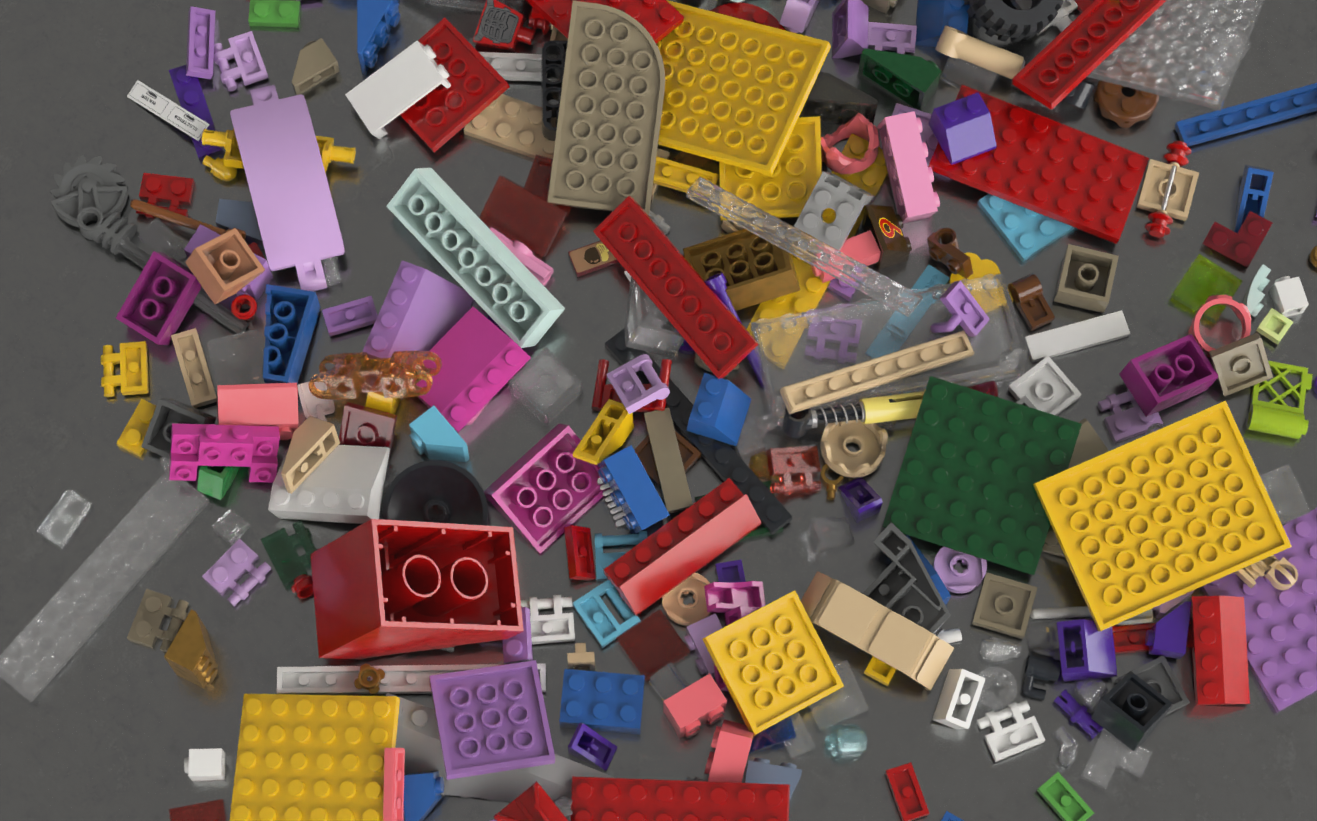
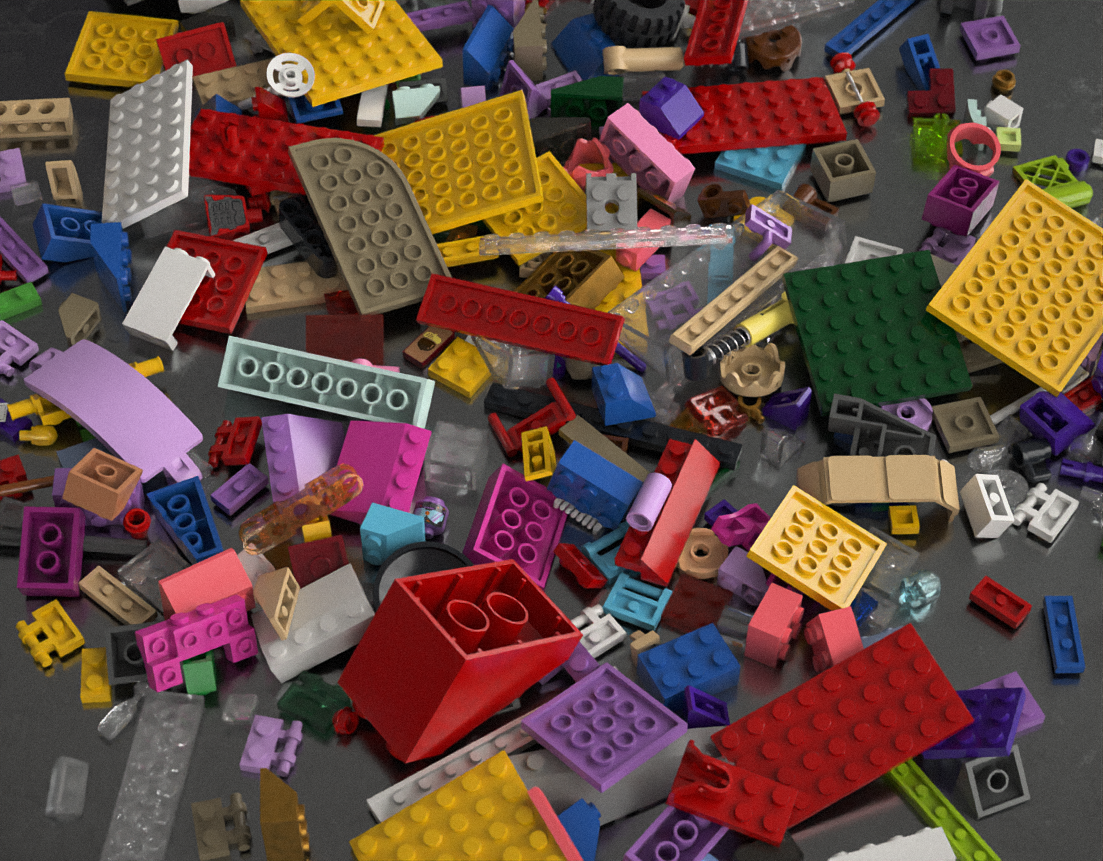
camera: 30 degrees left, 20 degrees down
pearl gold plate [354,664,385,694] -> none
lavender plate [606,354,670,414] -> none
white tile [1024,310,1130,363] -> none
dark tan plate [1209,332,1273,397] -> none
none -> clear piece [97,694,141,740]
none -> red plate [207,416,262,468]
none -> head [413,496,449,539]
none -> yellow plate [428,337,499,398]
none -> lavender pin [626,472,672,531]

